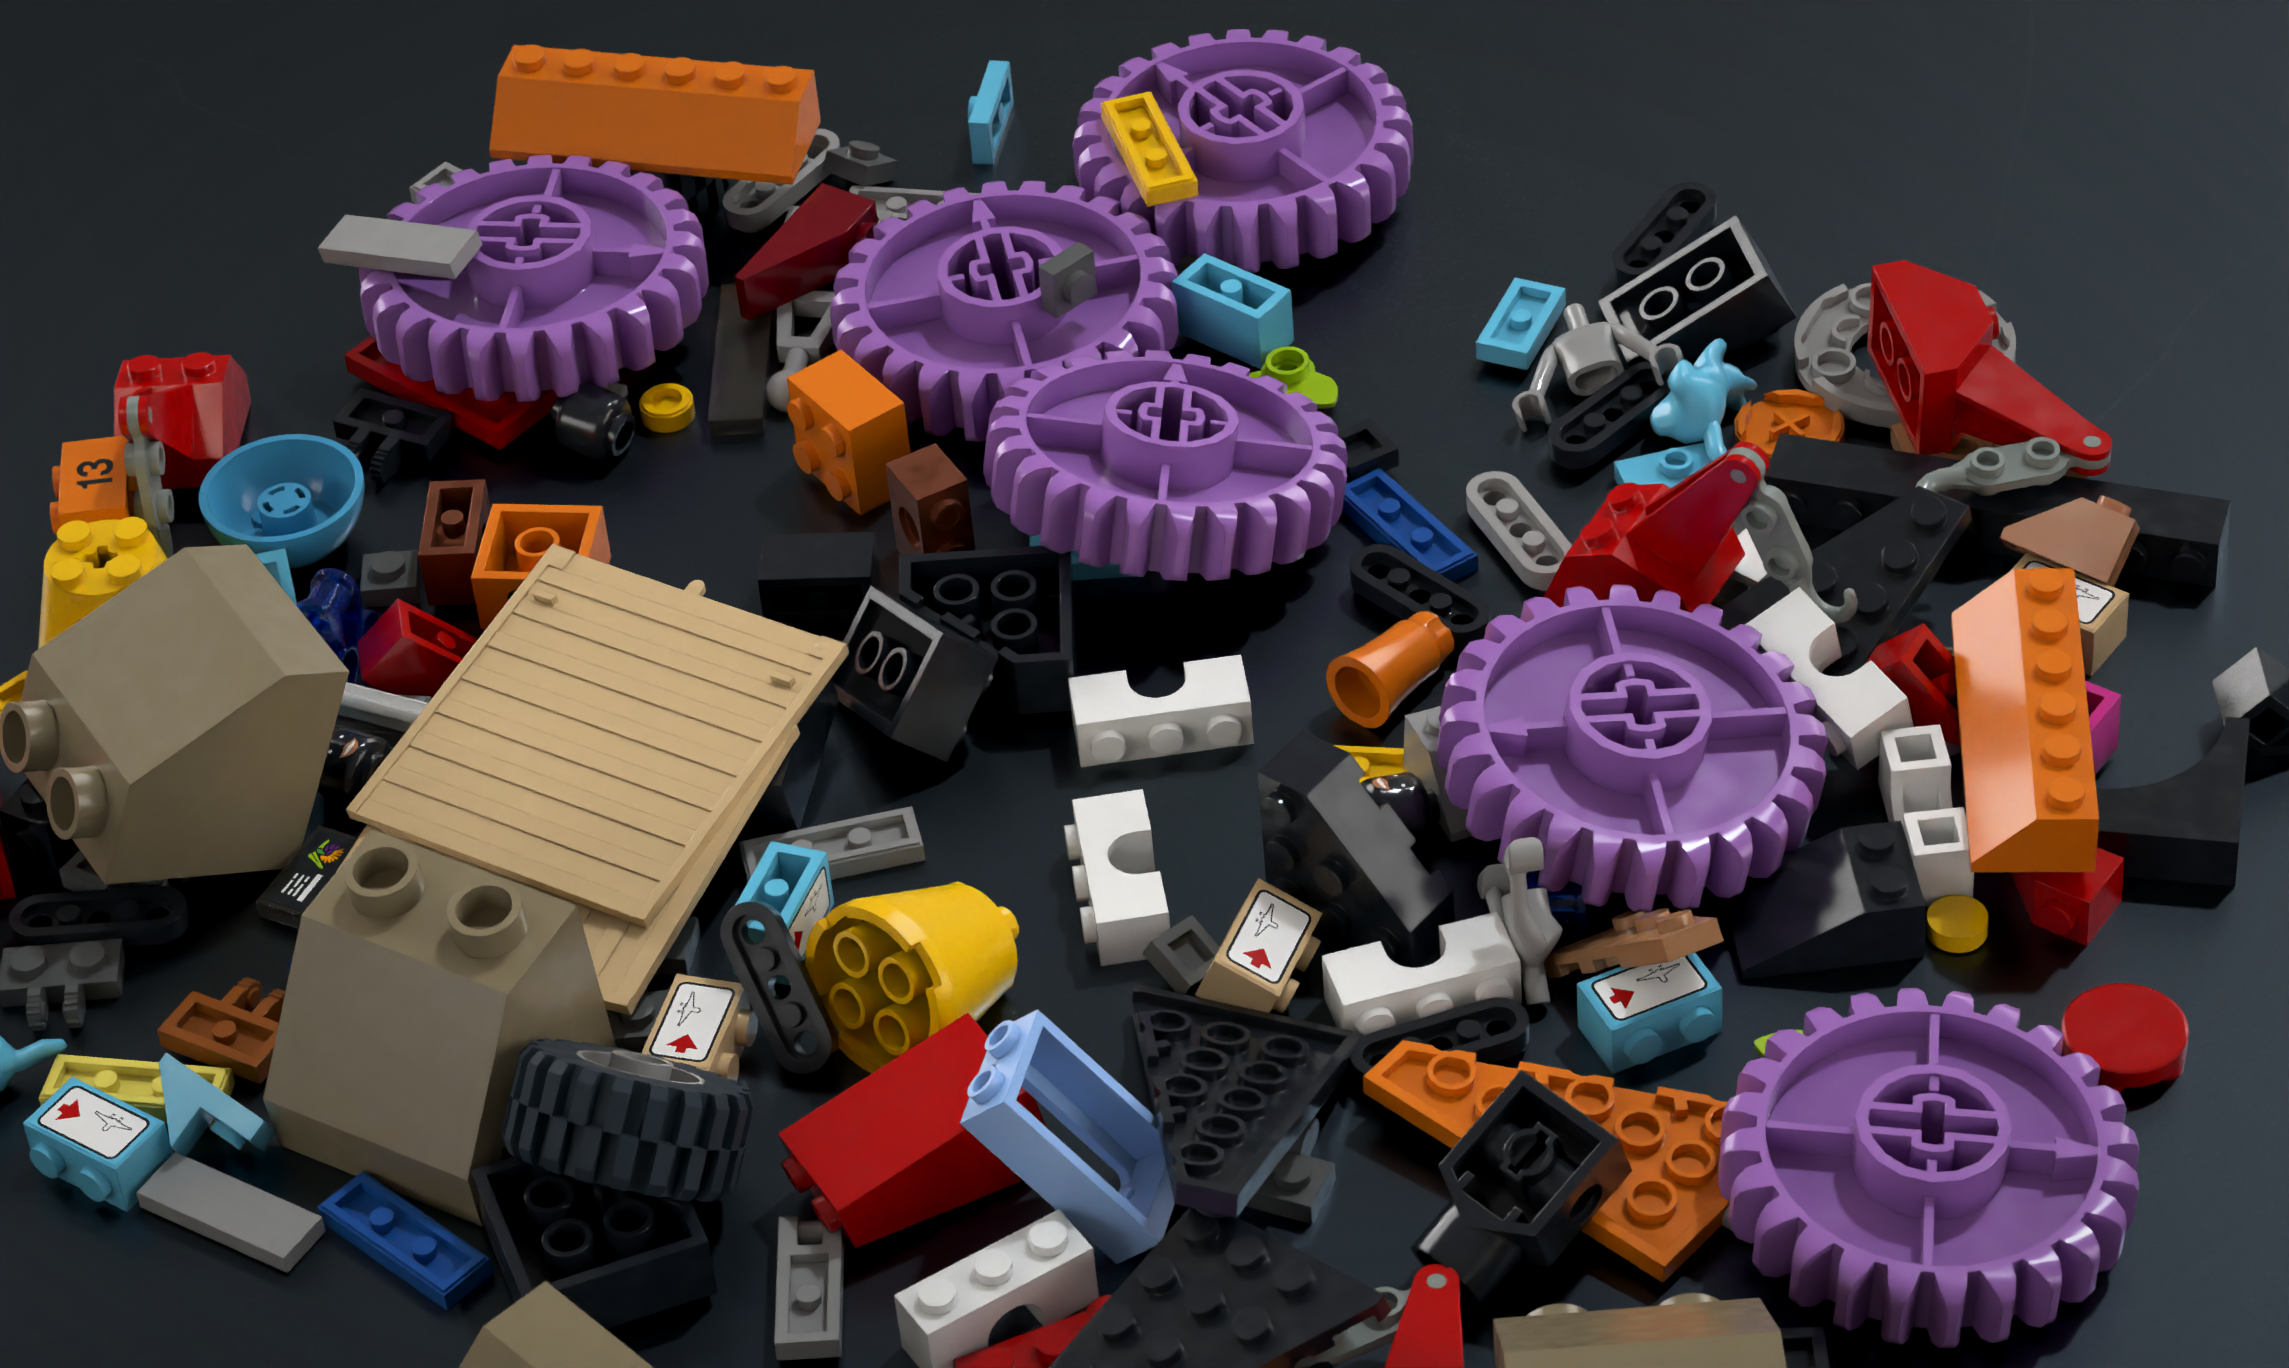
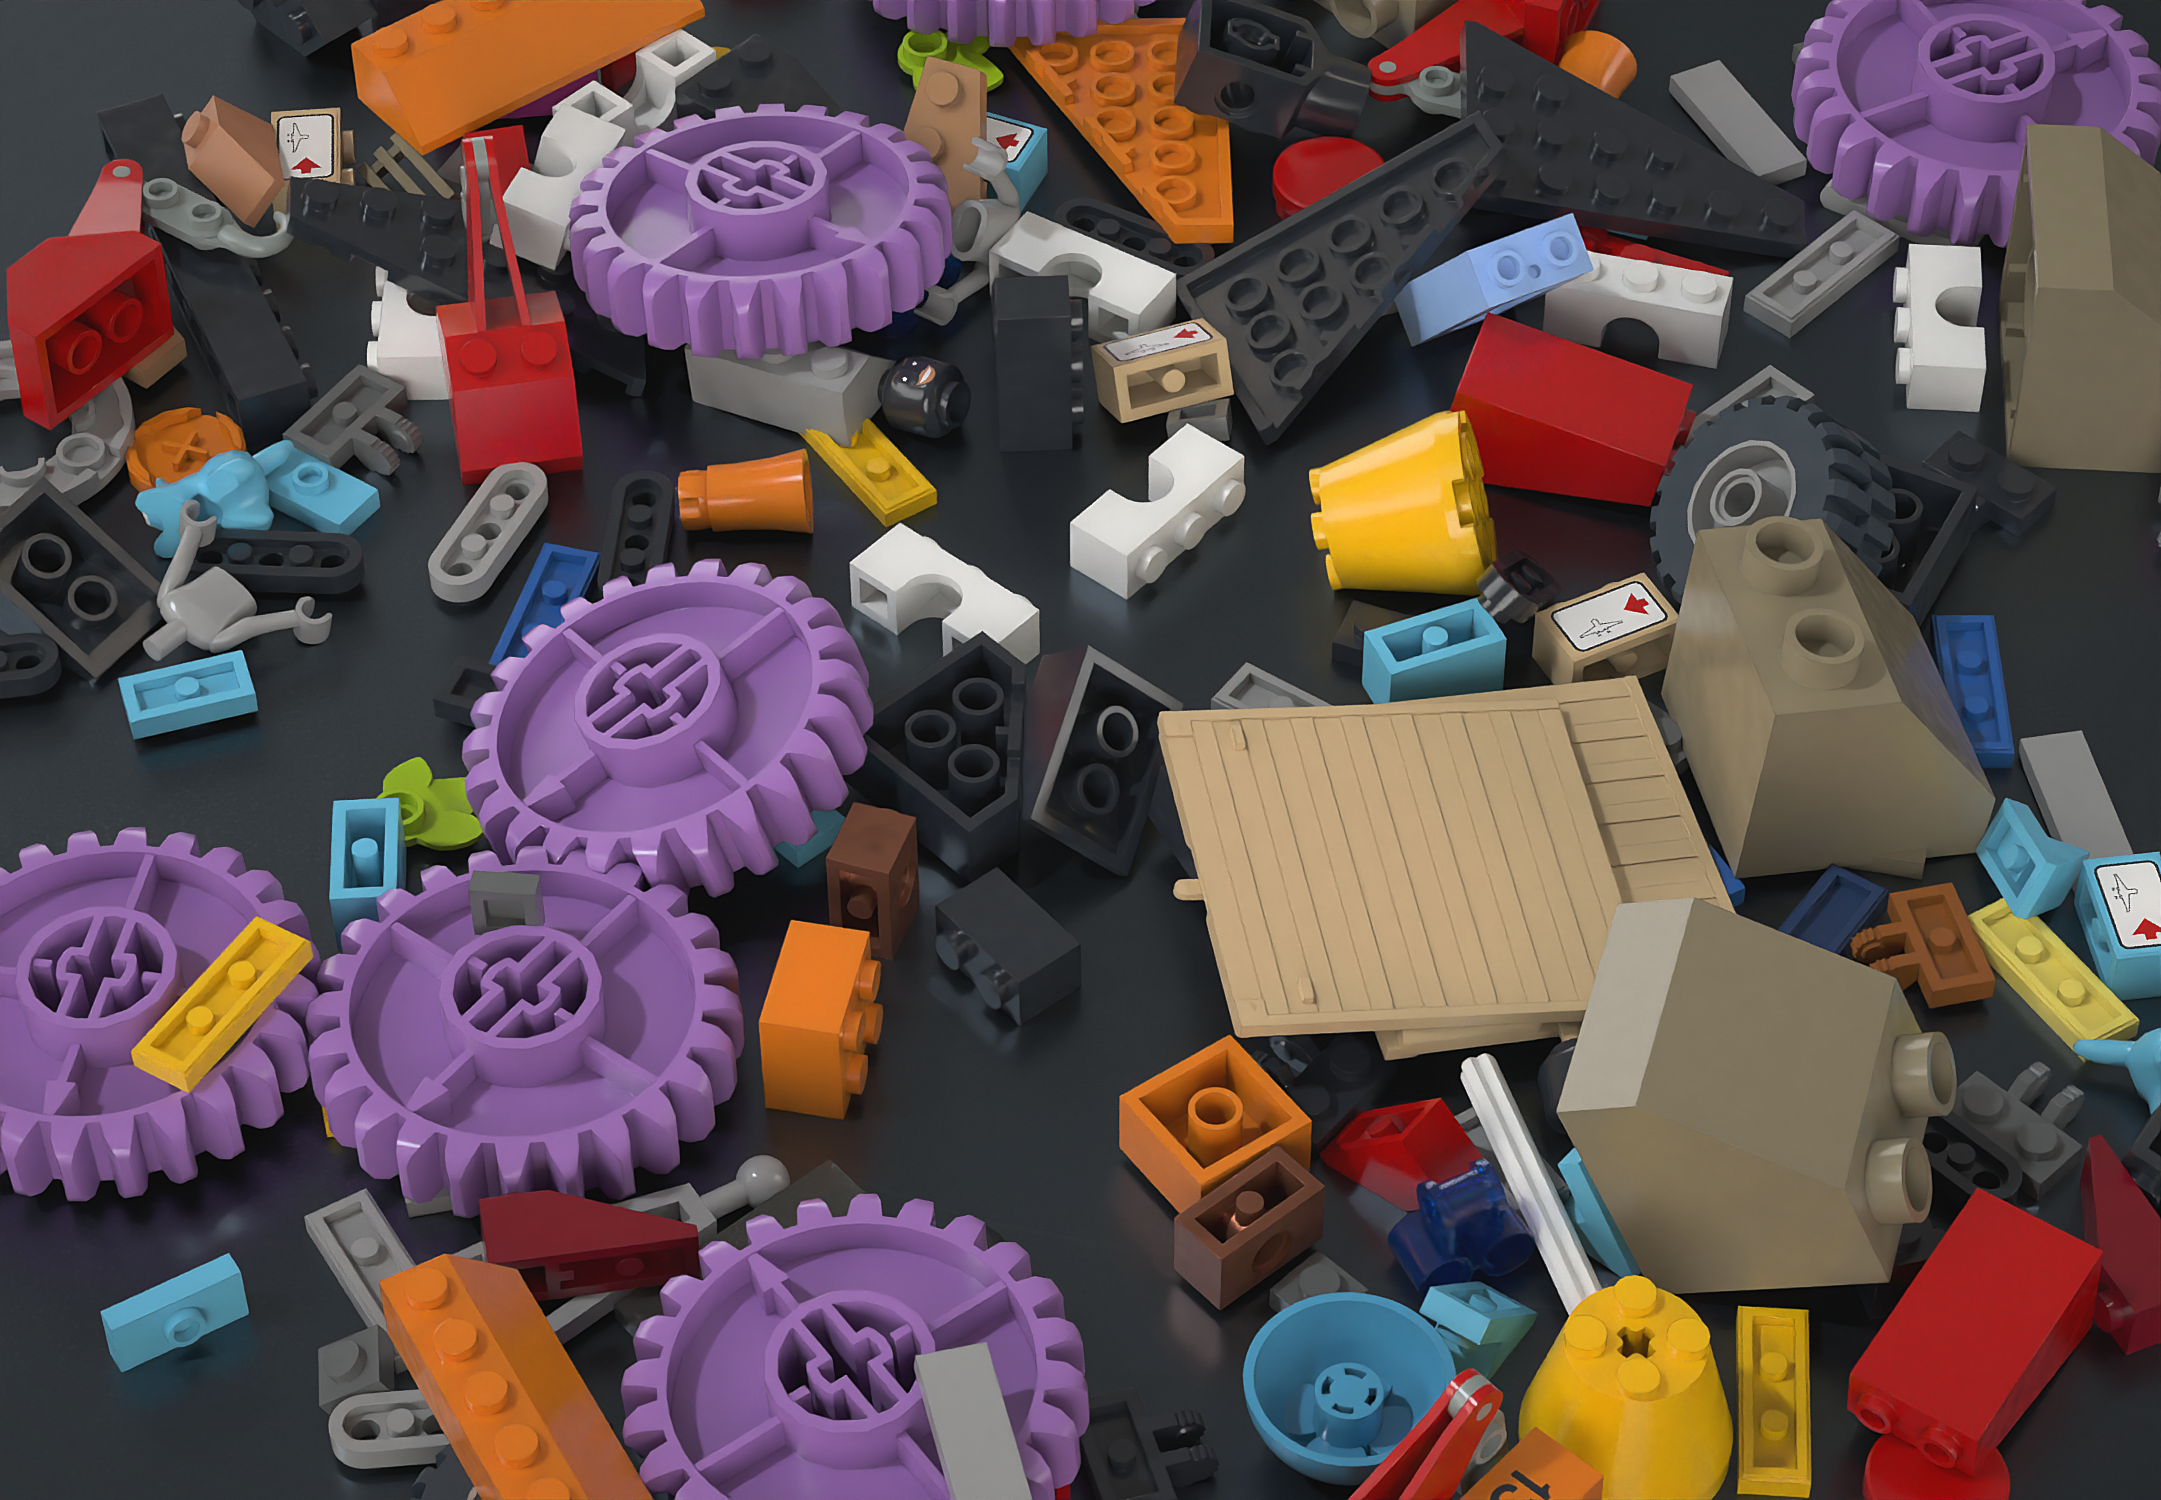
camera: 135 degrees left, 5 degrees up
none -> red tile [1273,136,1385,220]

